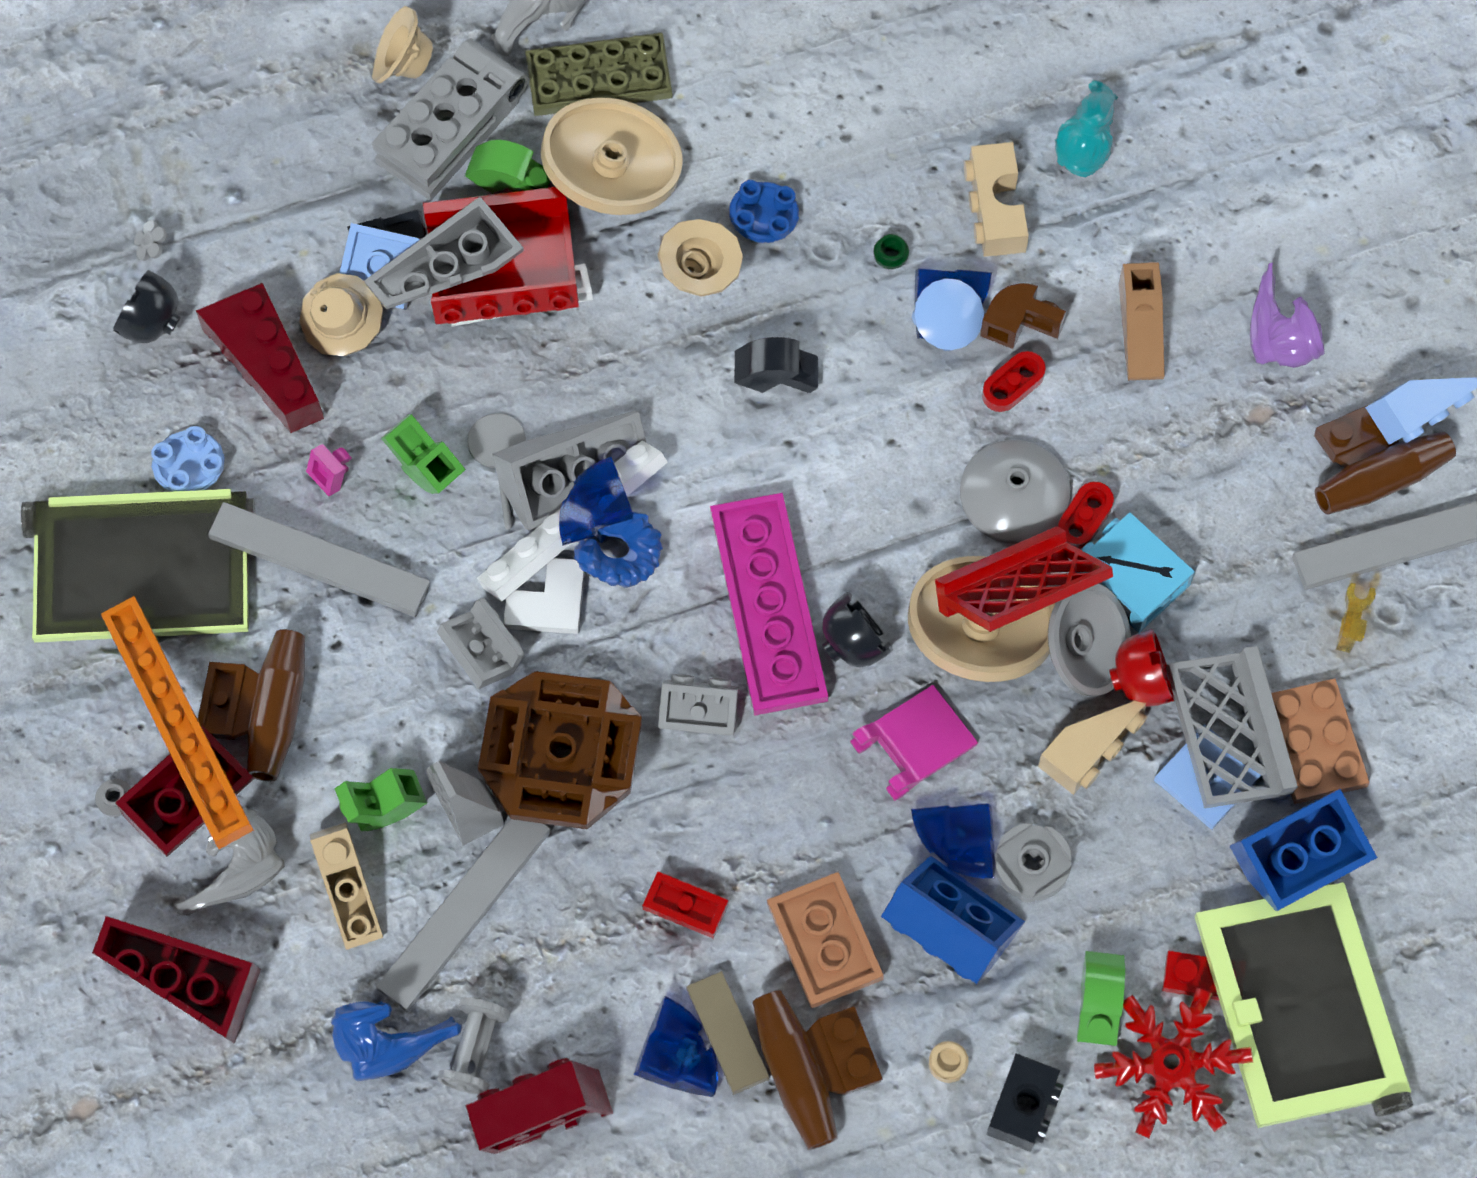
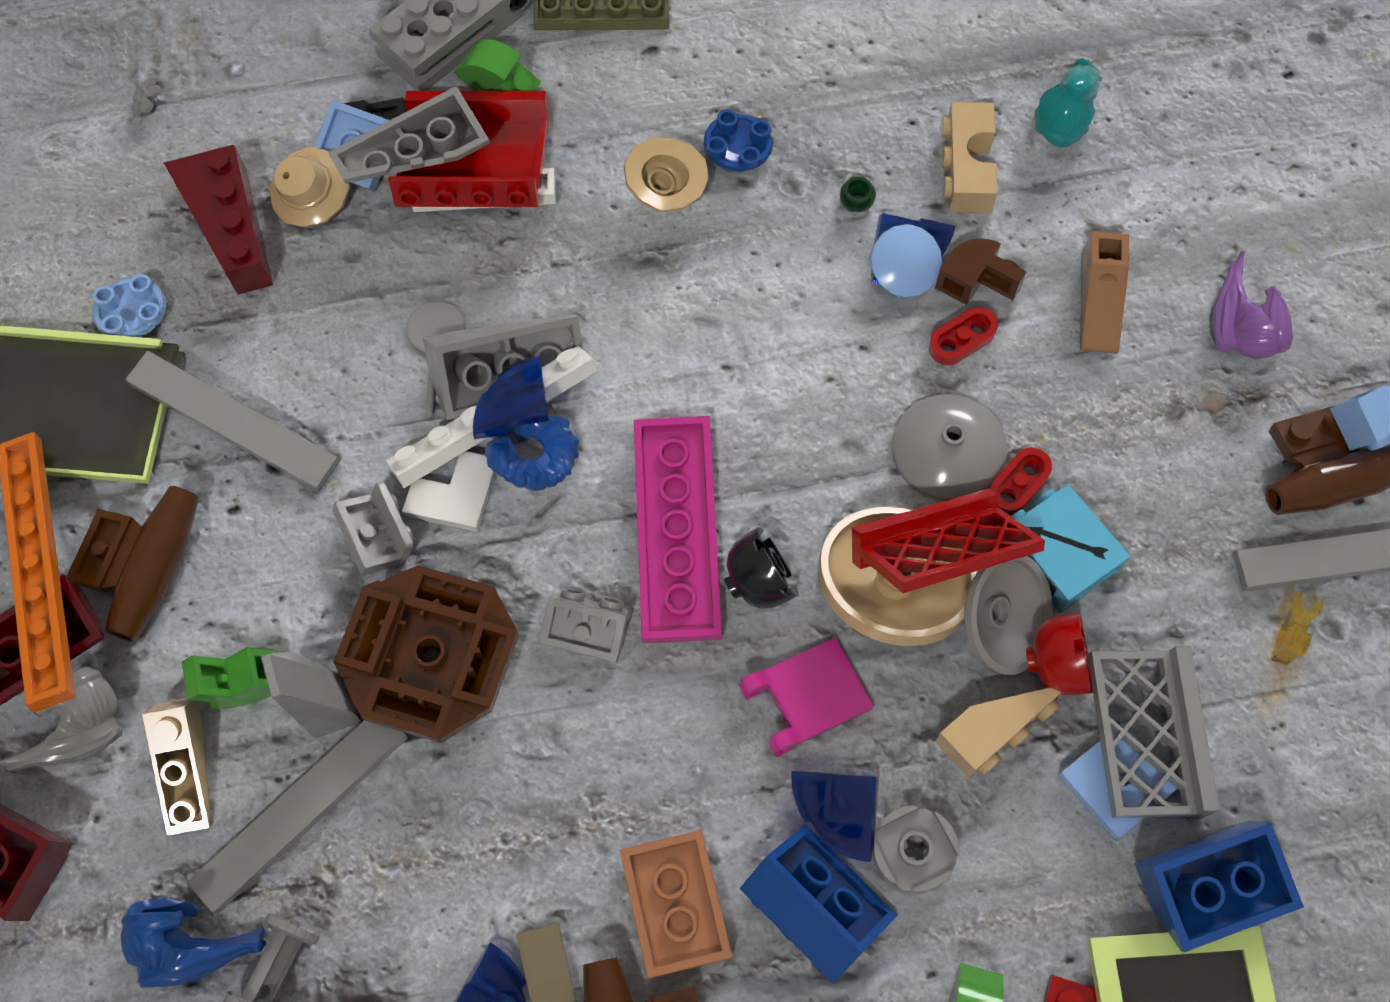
camera: 10 degrees right, 0 degrees up
black cylinder [113,270,181,343] -> none
dark pink tile [306,444,352,496] -> none
bright green brick [381,414,466,494] -> none
tan dish [541,98,683,215] -> none
red plate [642,871,729,939] -> none
black brick [734,337,818,393] -> none
nougat plate [1271,678,1370,805] -> none

